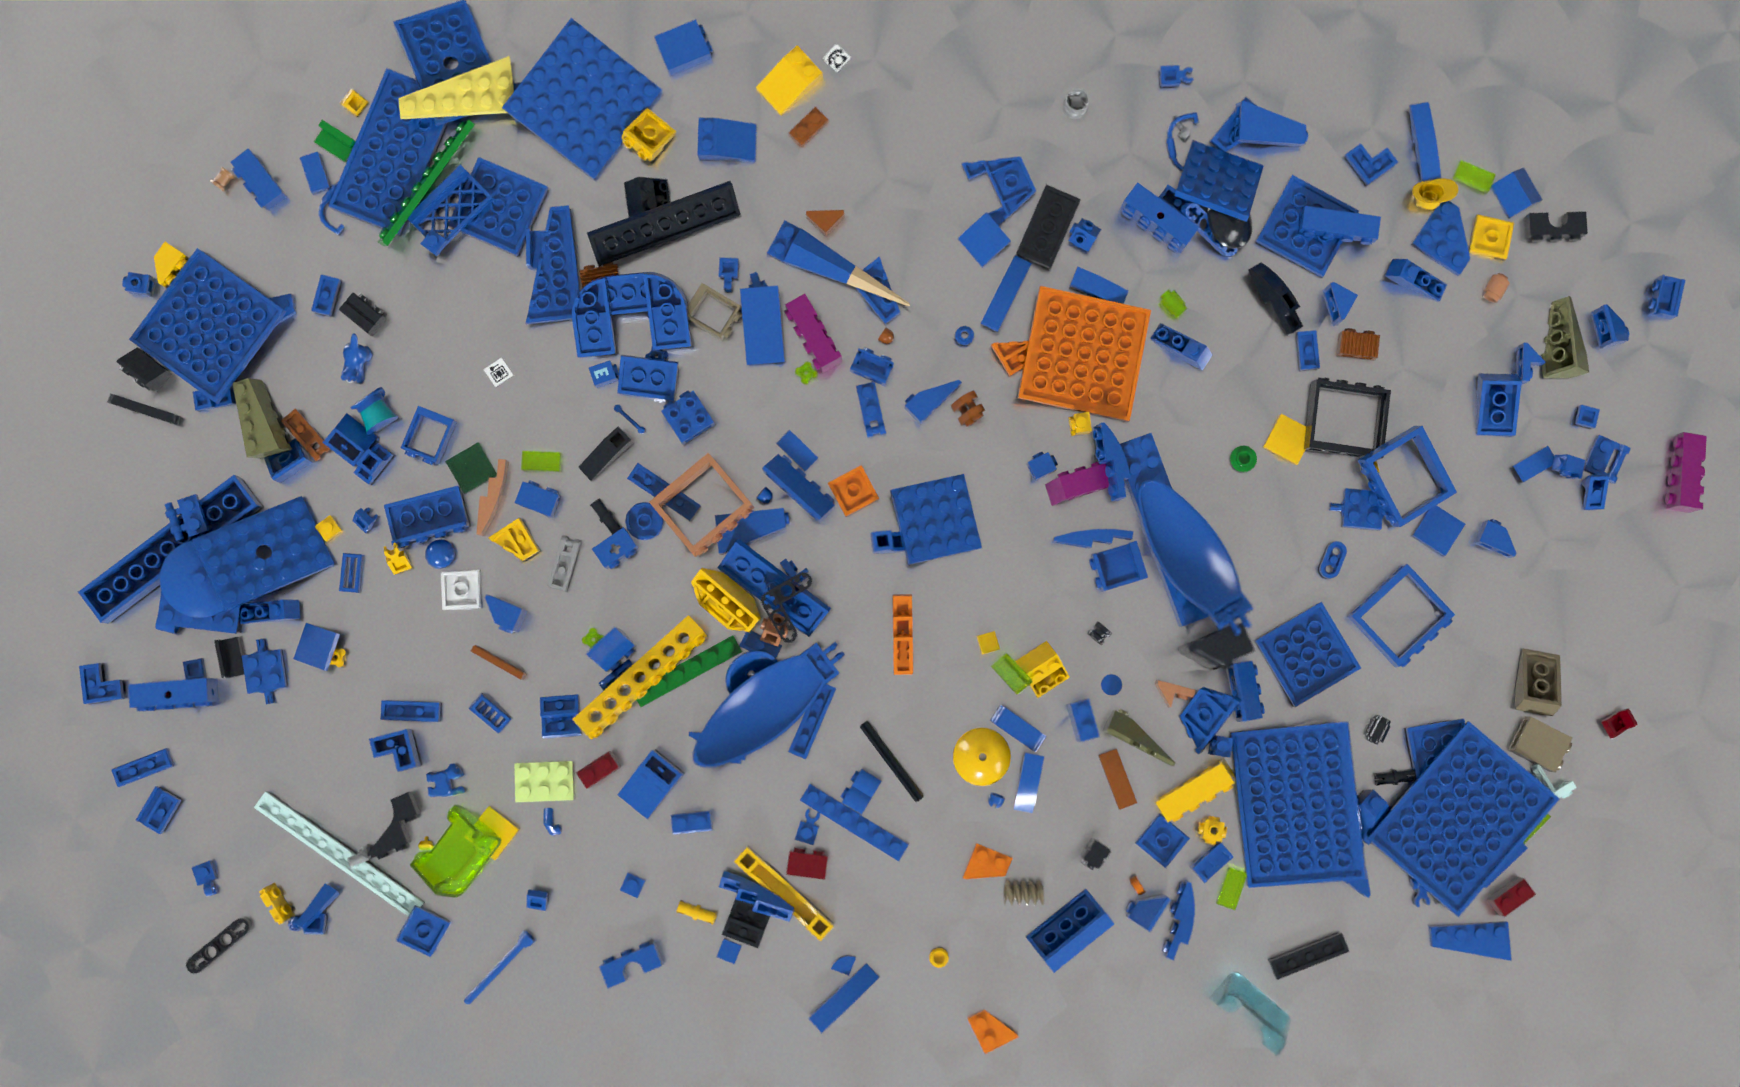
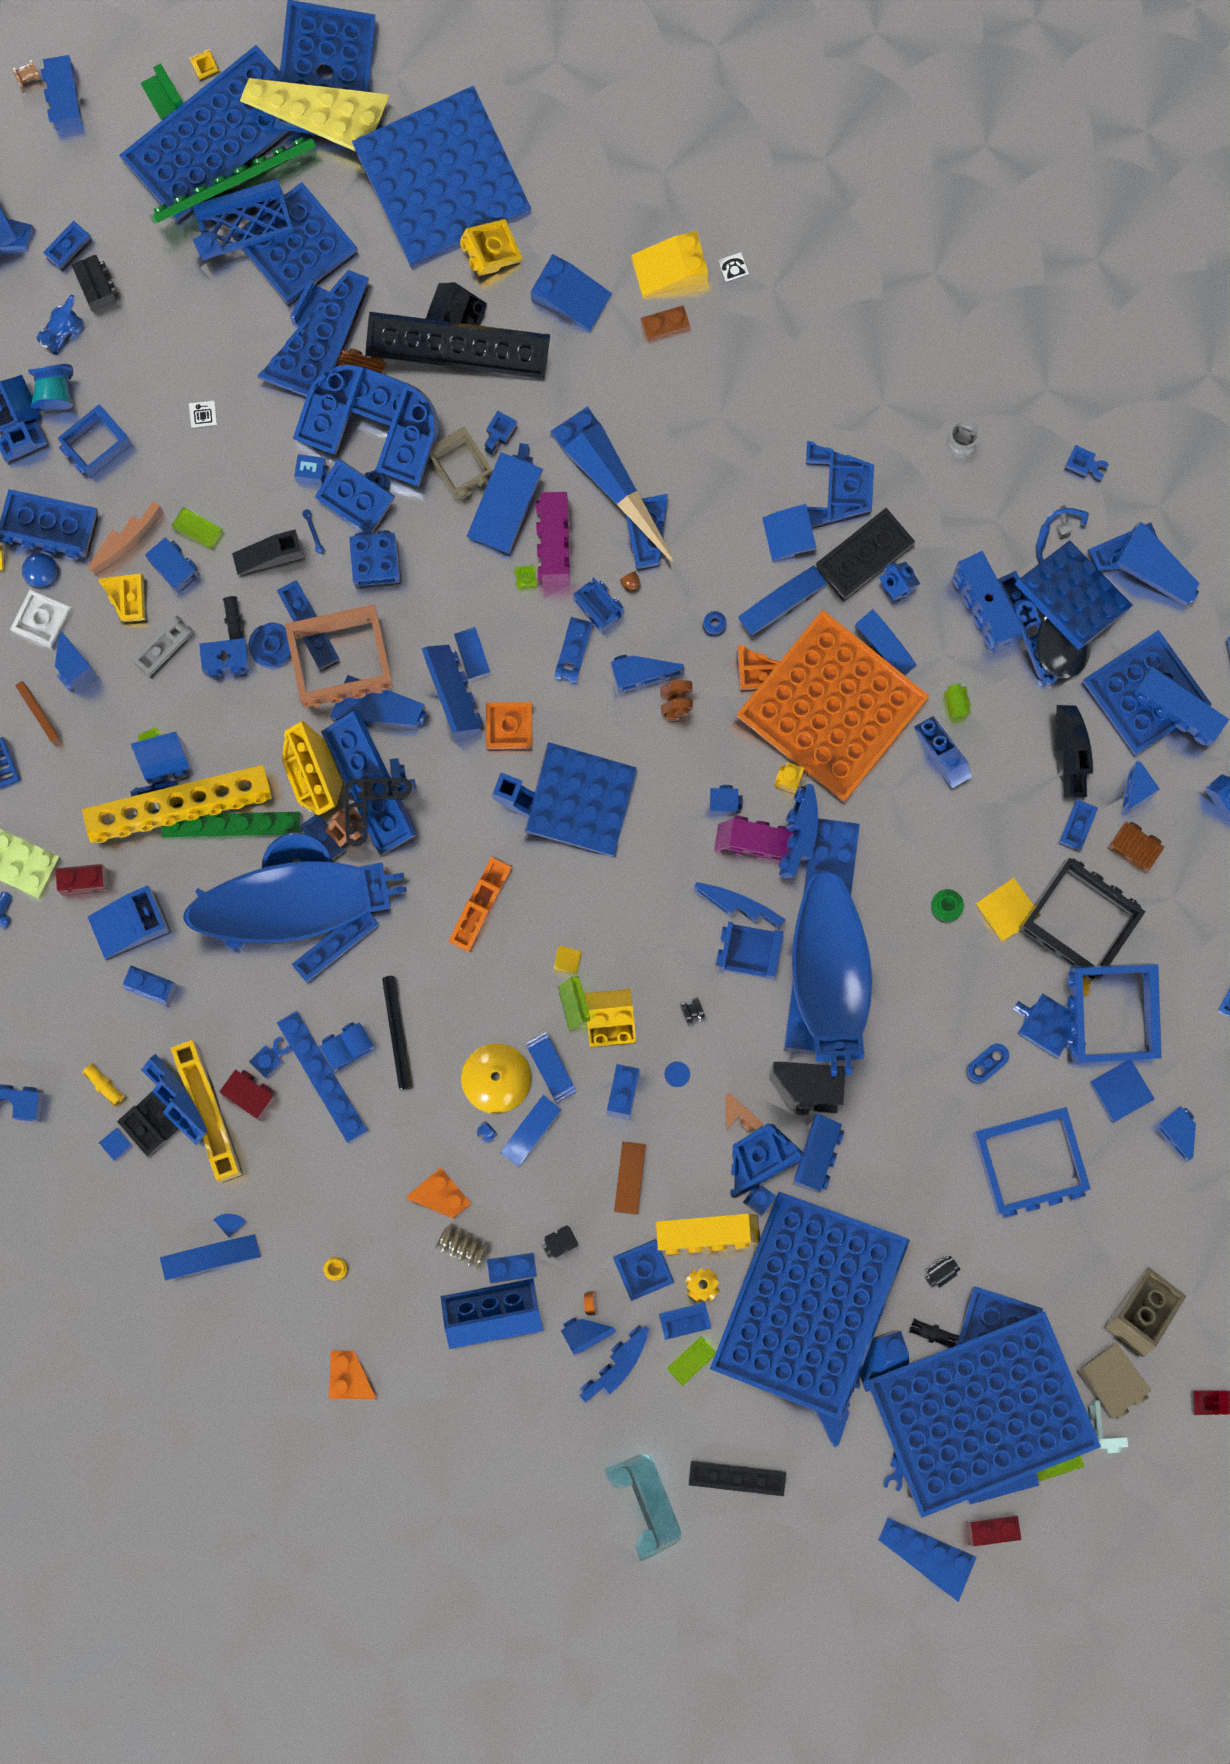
camera: 30 degrees right, 5 degrees down
blue tile [299,151,330,194] -> none
blue piece [319,181,345,234] -> none
clear green tile [445,442,497,494] -> none
blue slope [540,694,582,739] -> none
blue plate [620,872,646,898] -> none
blue brick [654,19,713,76] -> none
blue hinge [756,487,773,503] -> none
dark orange slope [806,210,844,237] -> none
olive wedge [1103,708,1175,766] -> none
blue plate [1255,602,1361,707] -> none
none -> blue plate [487,1253,537,1283]

